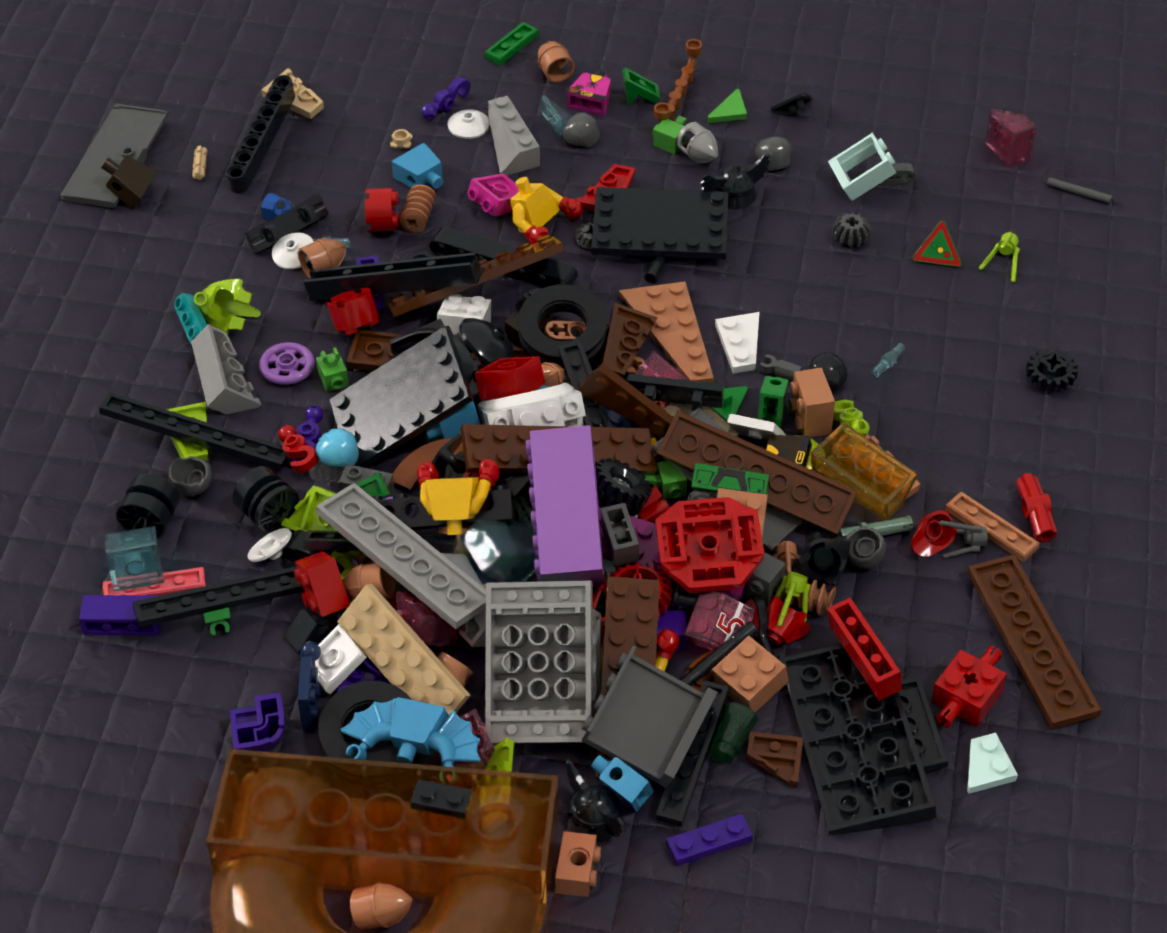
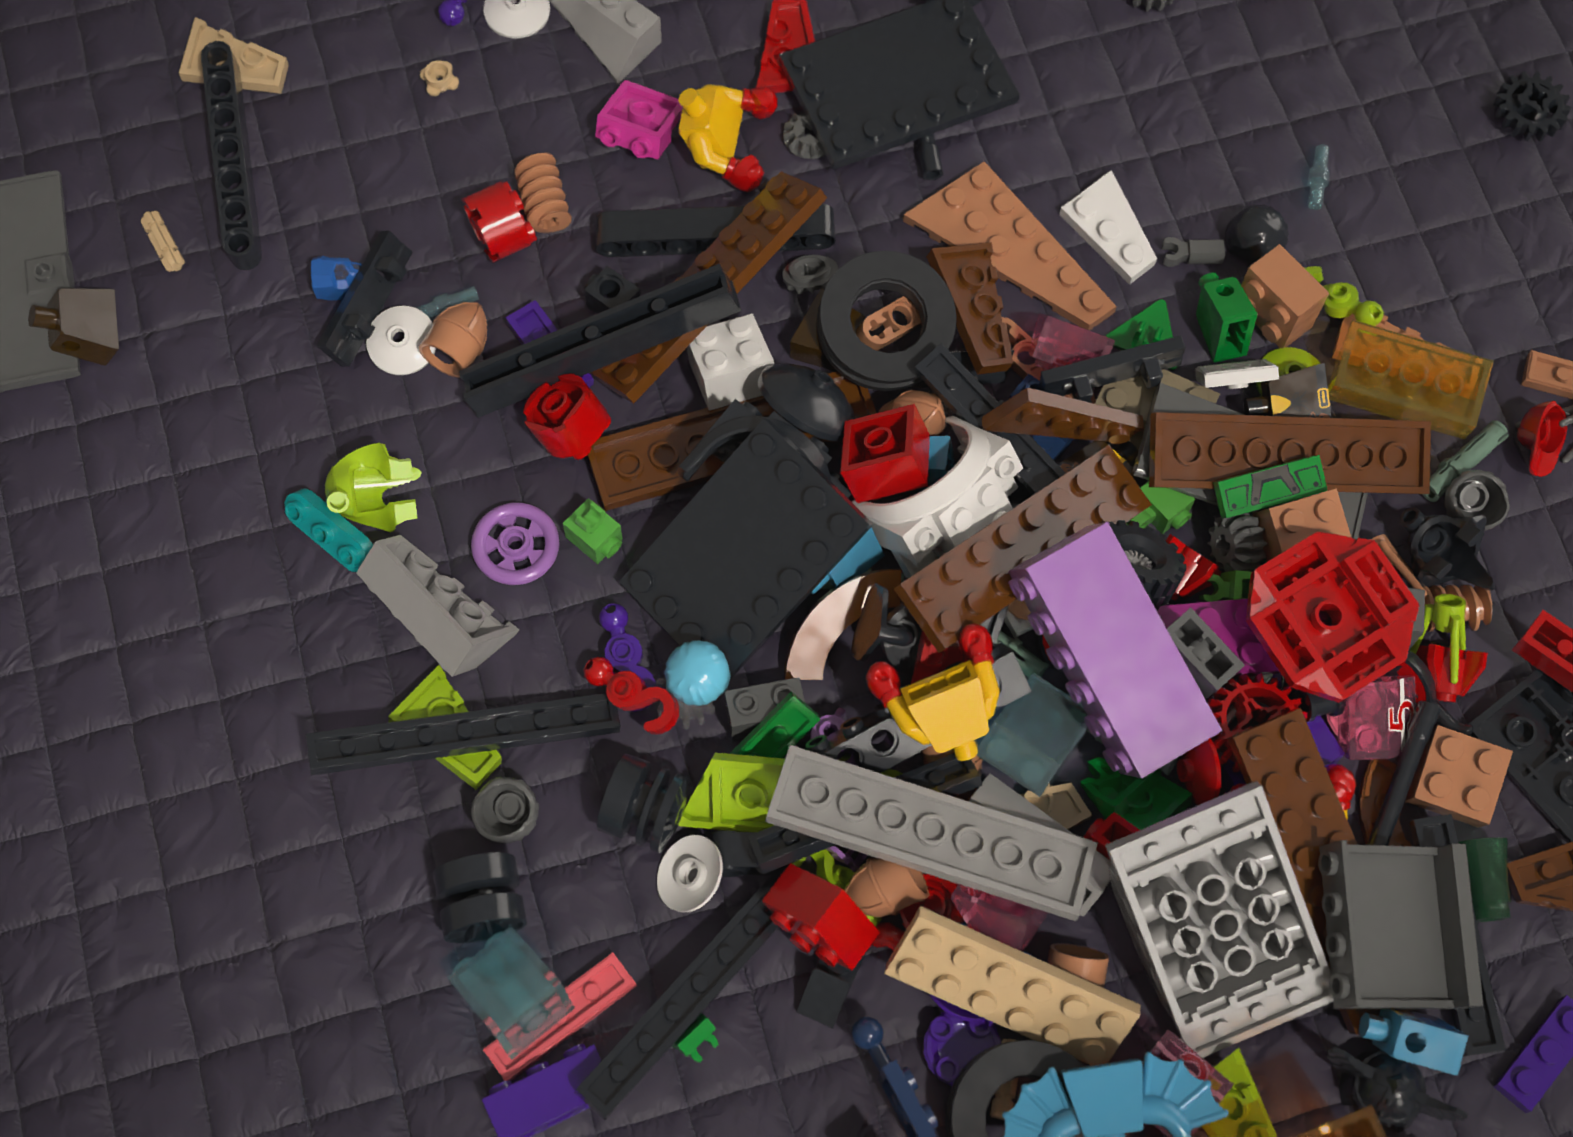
camera: 30 degrees left, 20 degrees up
white plate [315,624,367,694] -> none
dark azure torso [392,143,443,189] -> none

